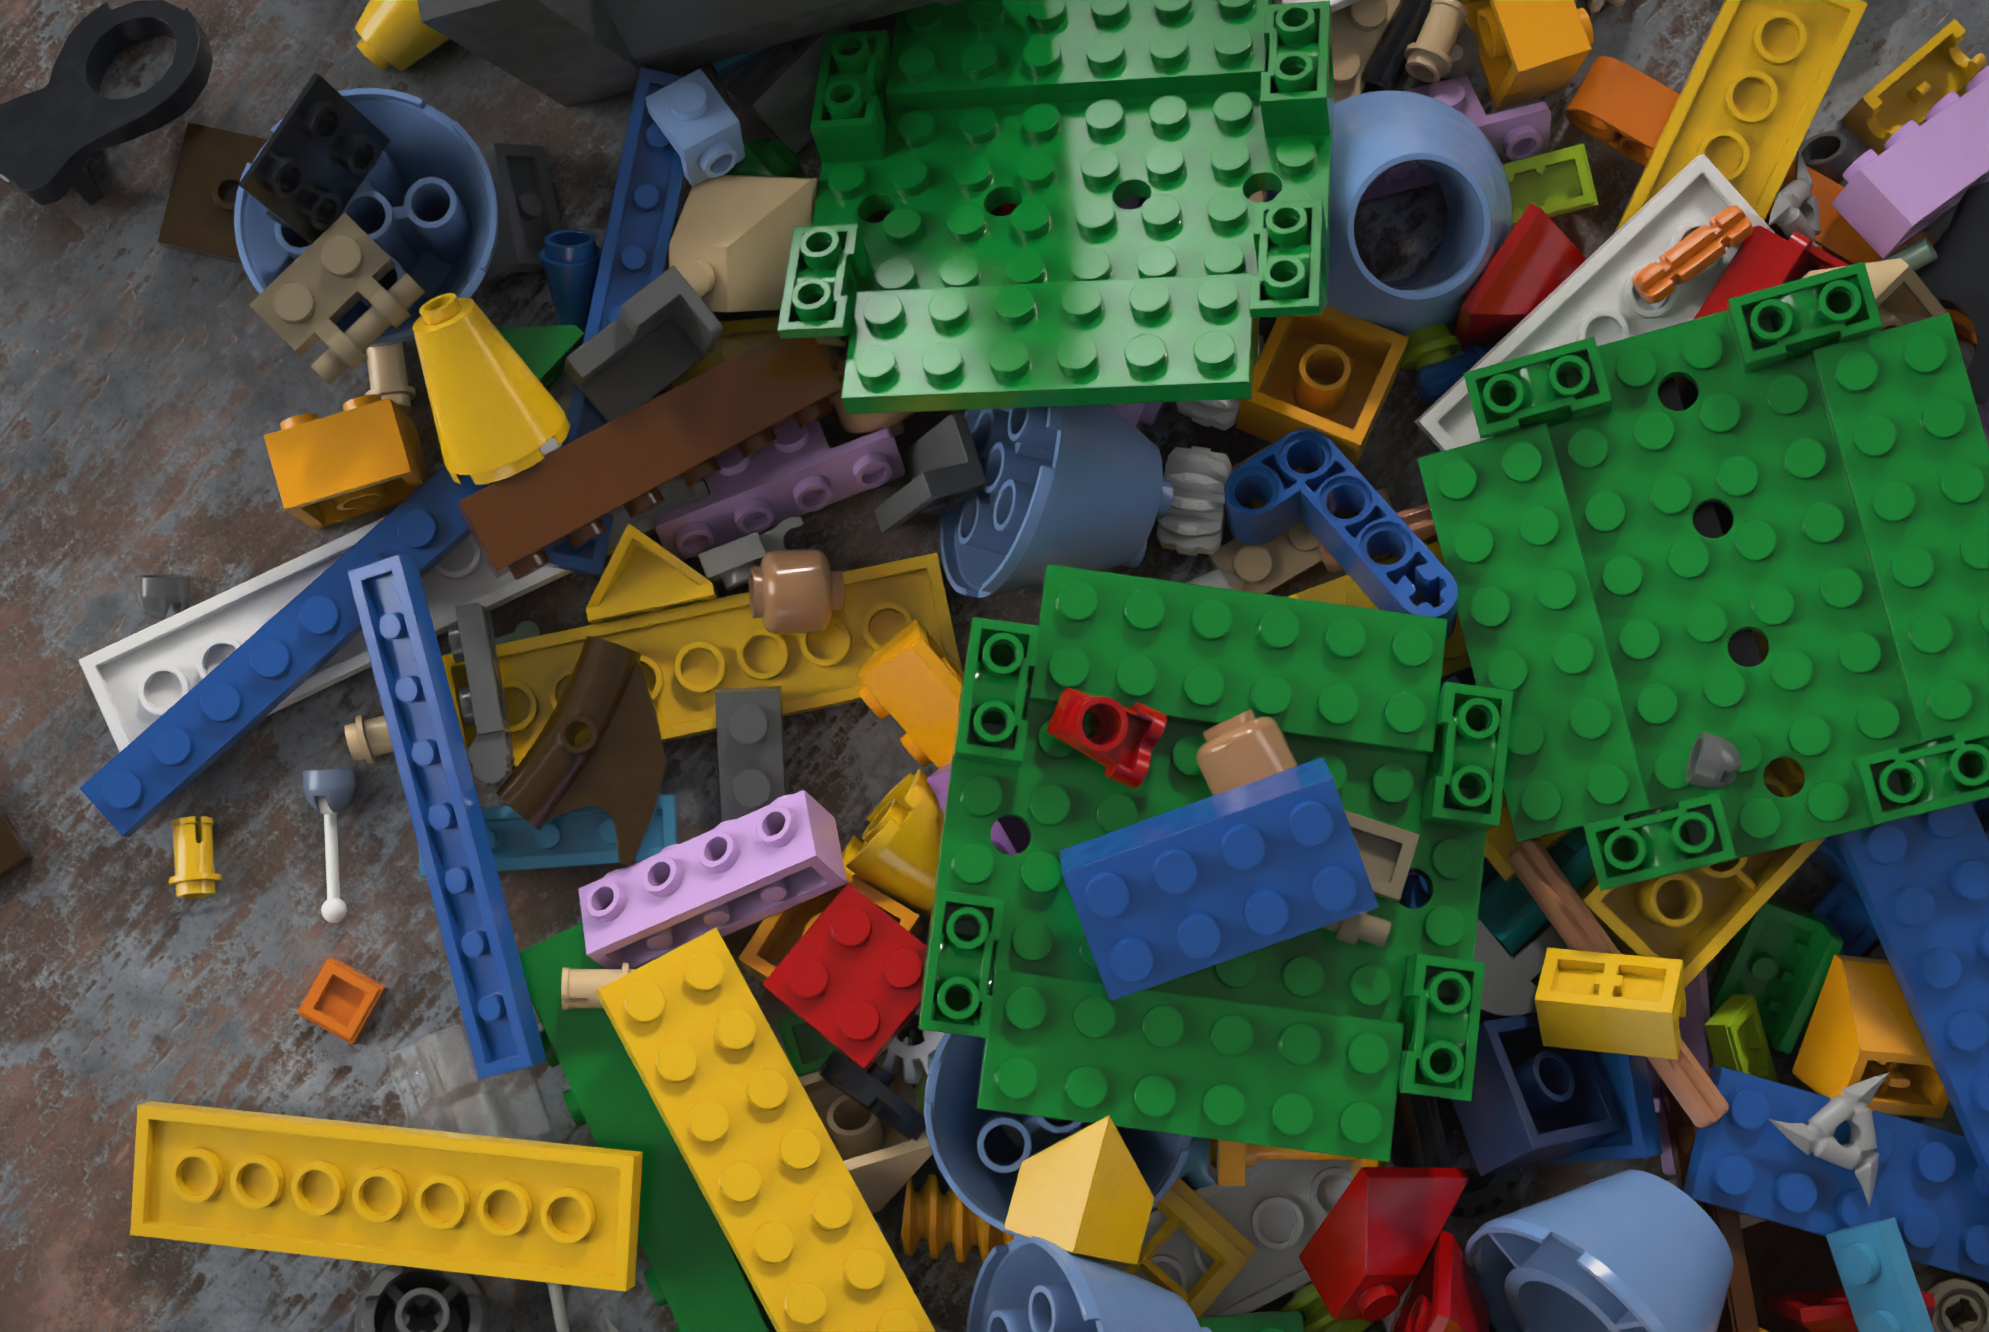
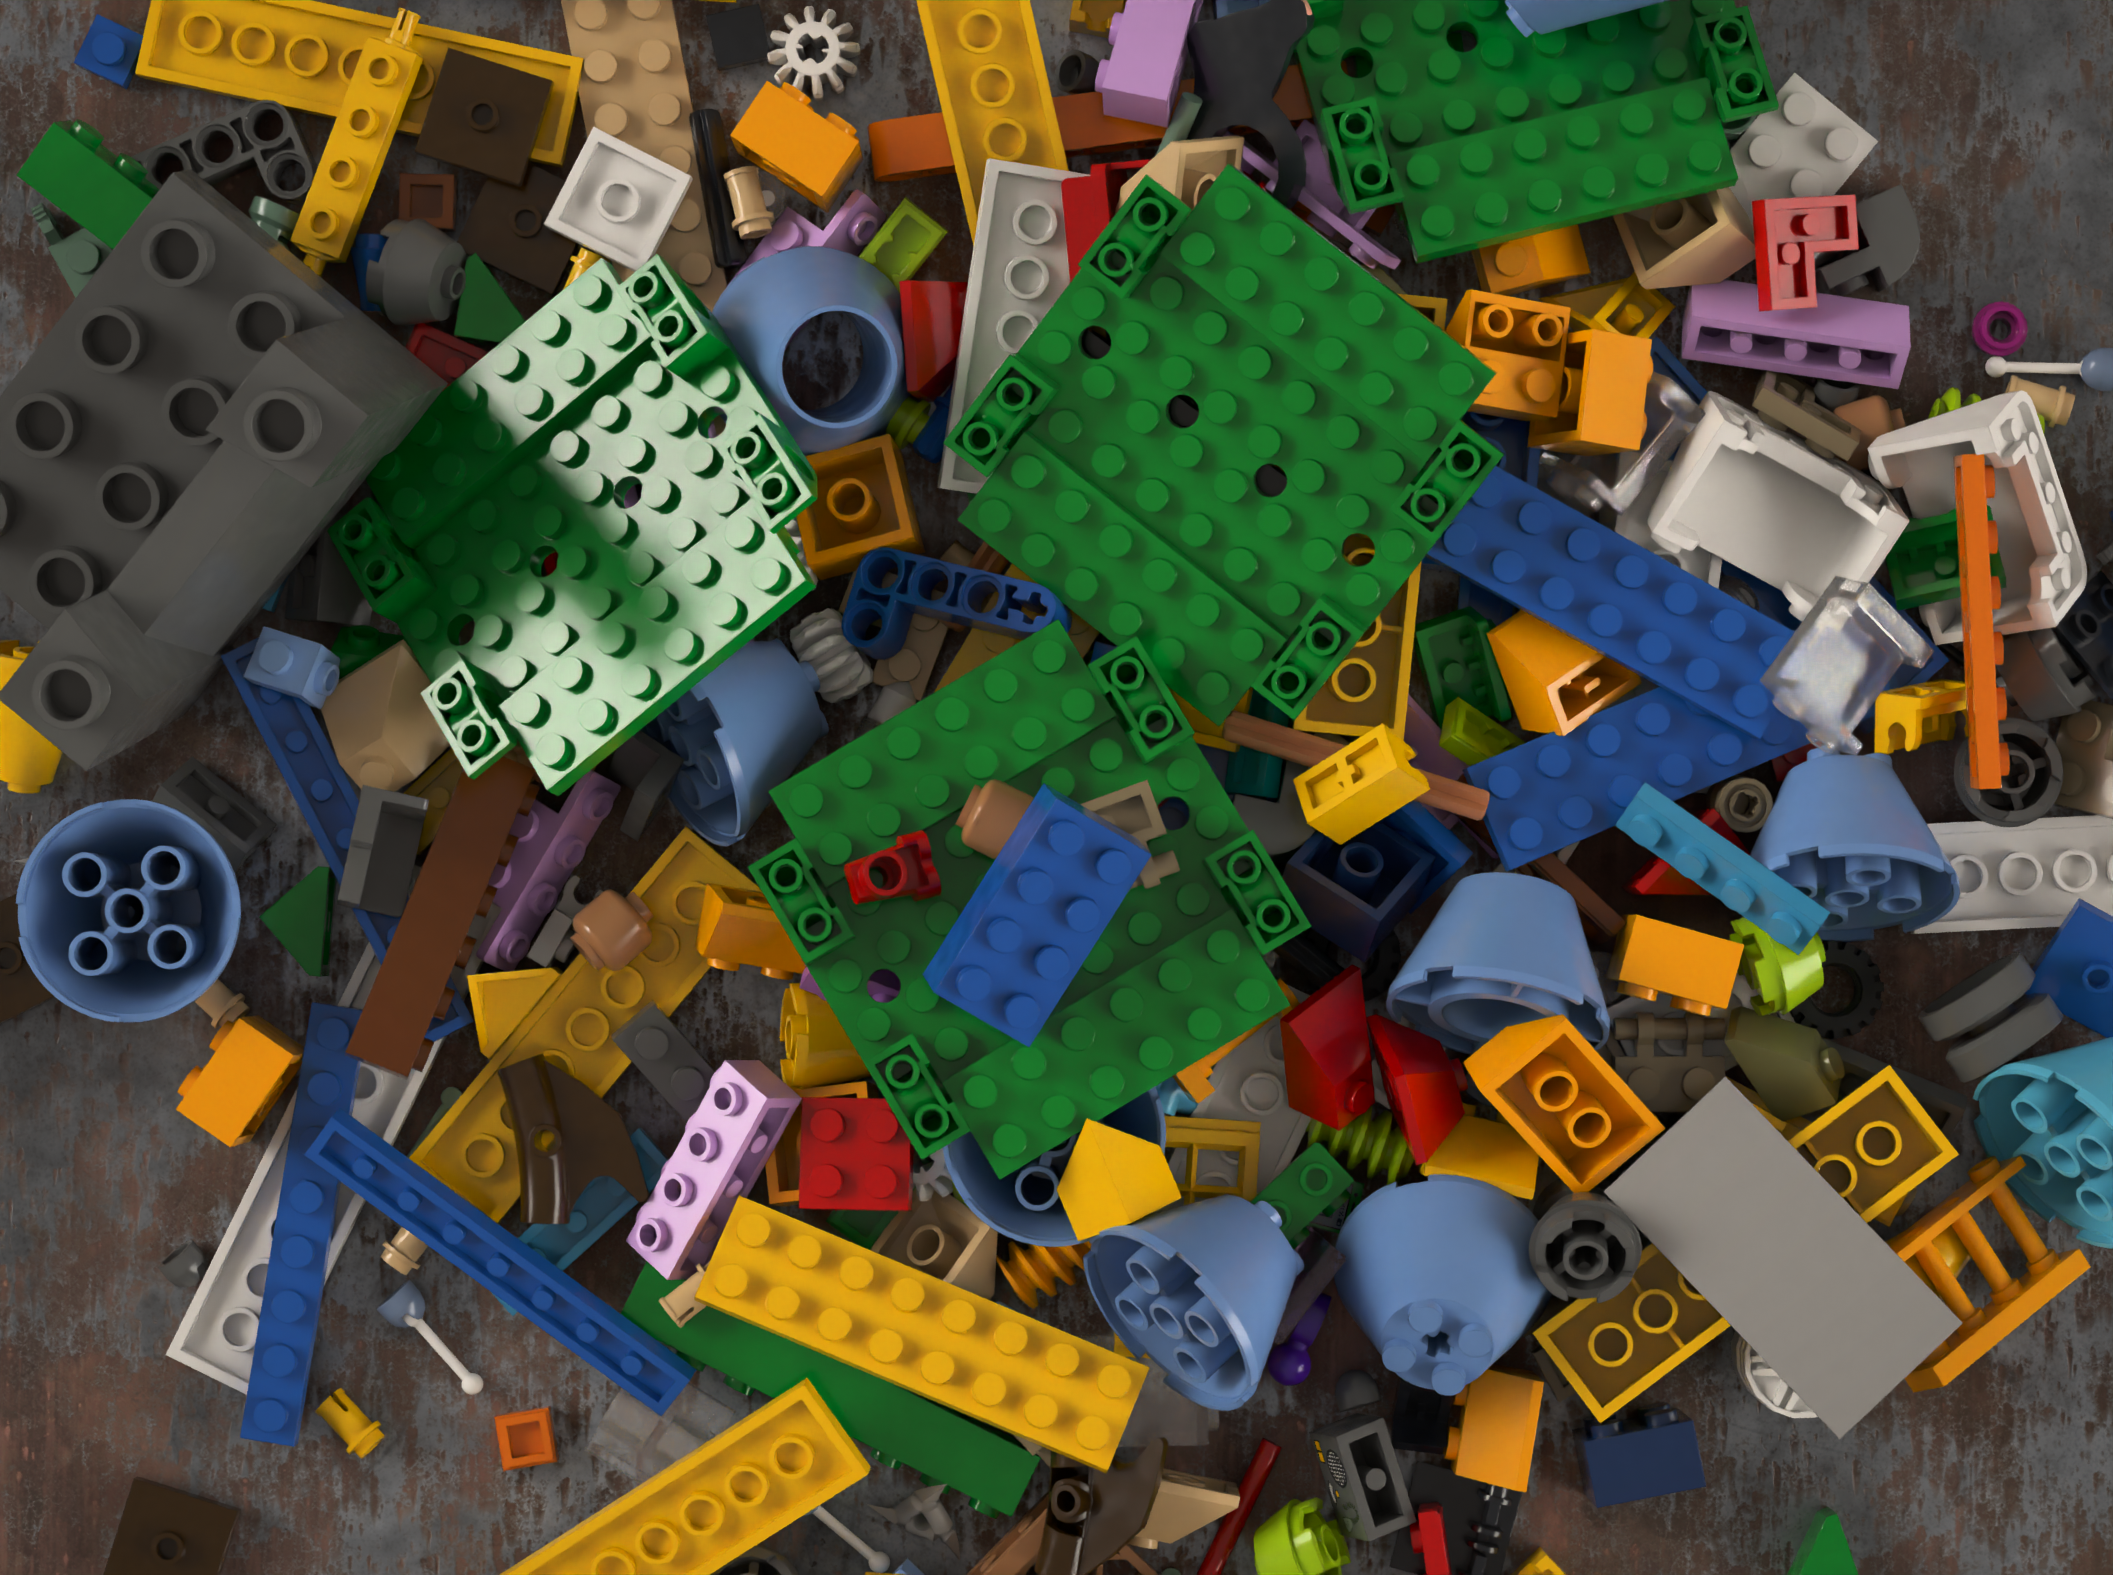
camera: 35 degrees left, 5 degrees up
black hinge [238,73,390,245] -> none
dark tan plate [249,213,425,385] -> none
yellow cone [412,293,570,485] -> none
dark grey hinge [448,602,516,788] -> none
blue cone [539,230,602,328] -> none
black plate [819,1051,926,1141] -> none
orange axle [1632,205,1753,304] -> none
dark grey hinge [1685,731,1742,790] -> none
light grey piece [1768,149,1821,248] -> none
light grey piece [1769,1072,1891,1207] -> none

